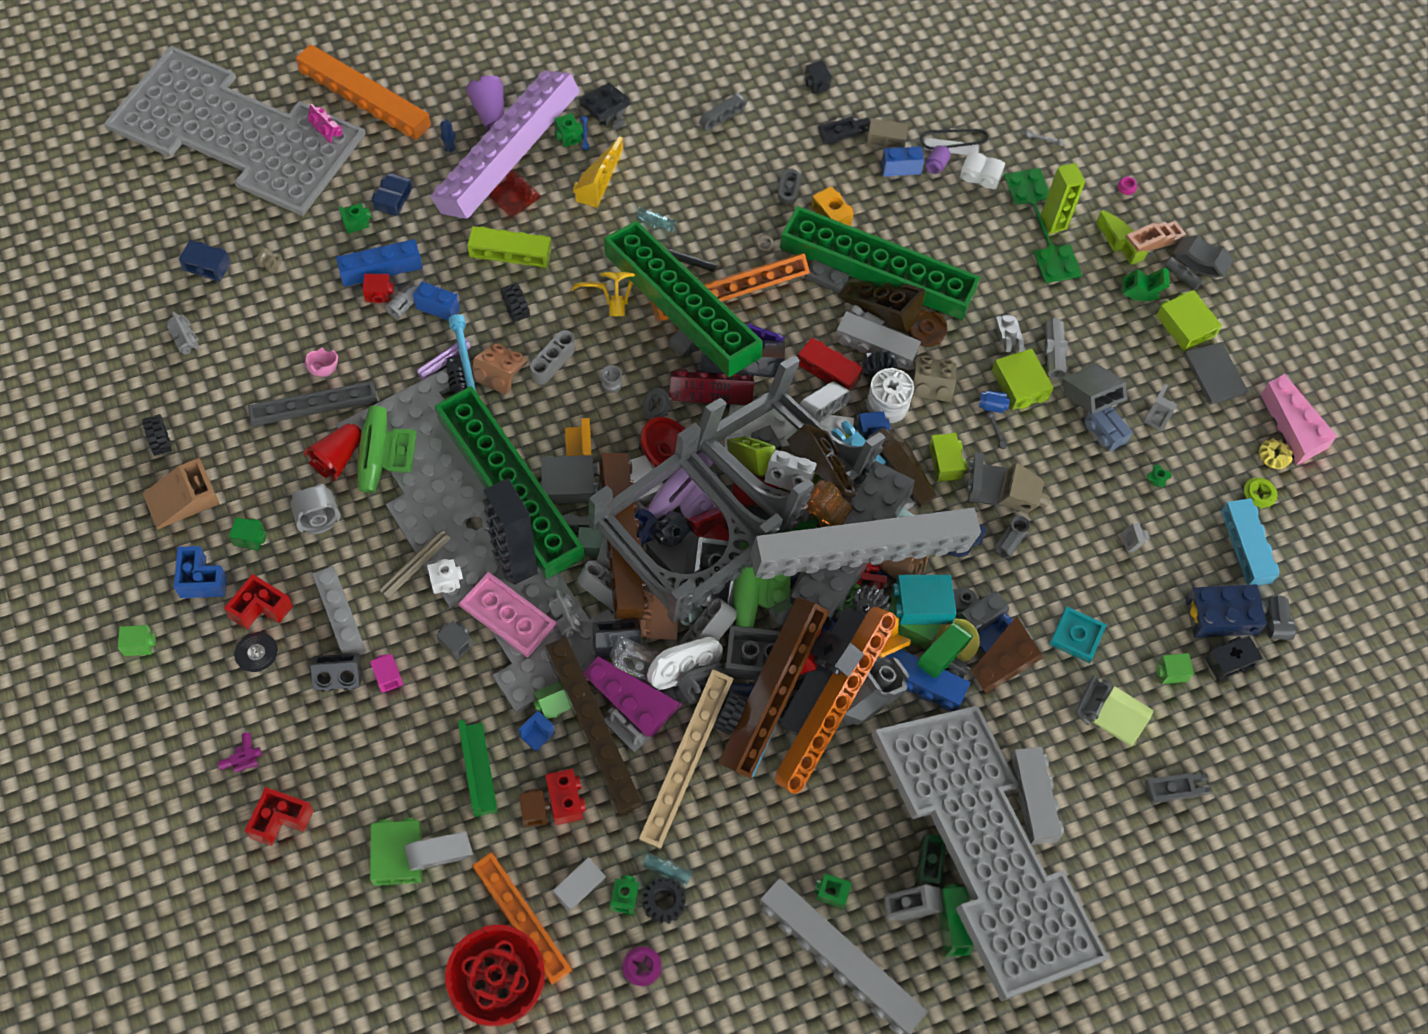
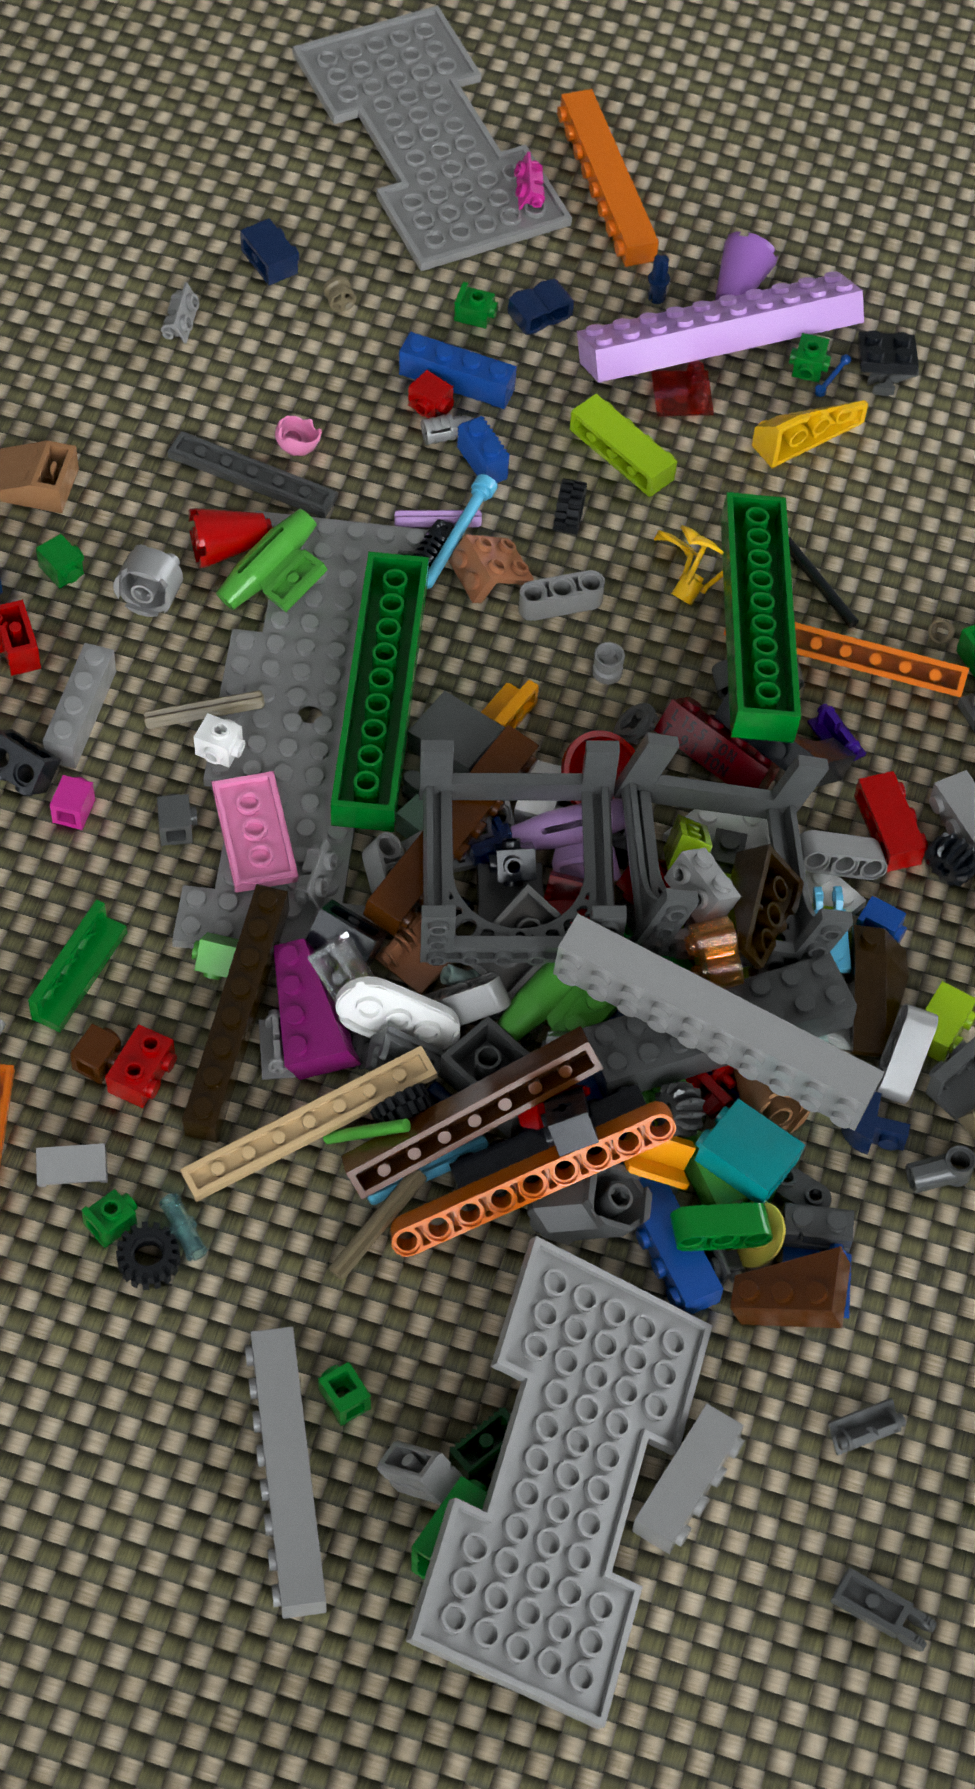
camera: 40 degrees right, 5 degrees down
black tyre [142,414,172,456] -> none
black brick [482,478,538,585] -> none
blue panel [518,711,555,751] -> none
magenta gear [623,946,662,987] -> none
clear light blue pin [636,207,677,232] -> none
white wheel [866,368,914,423] -> none
teal tile [1049,606,1107,664] -> none
yellowish green slope [1093,686,1154,747] -> none
none -> bright green bar [323,1118,411,1145]
none -> dark tan axle [329,1169,427,1280]
none -> beam [875,1004,938,1104]

